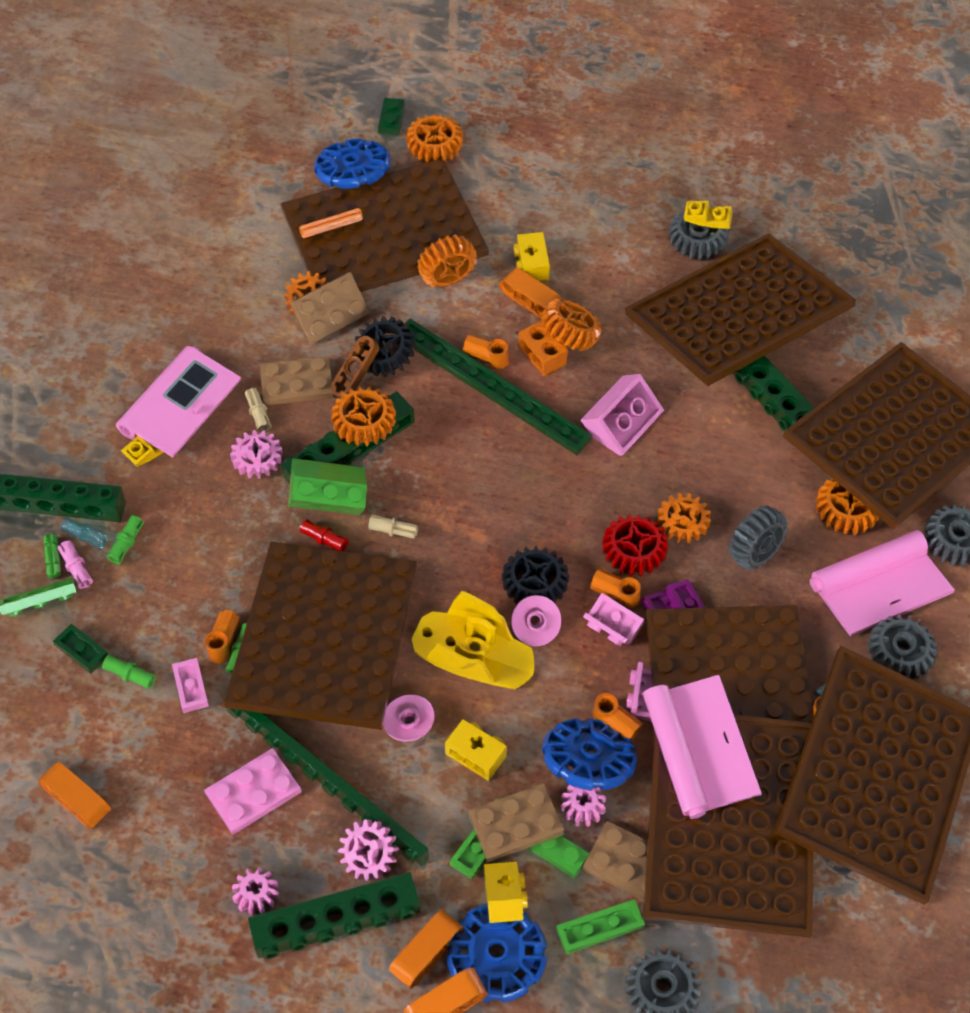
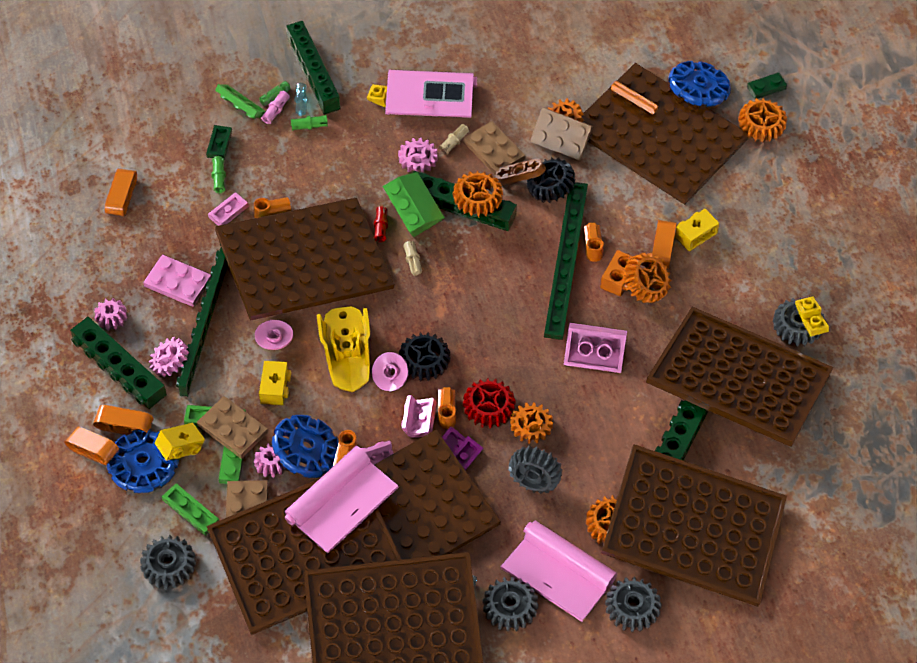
camera: 60 degrees right, 0 degrees up
orange gear [417,234,477,288] -> none

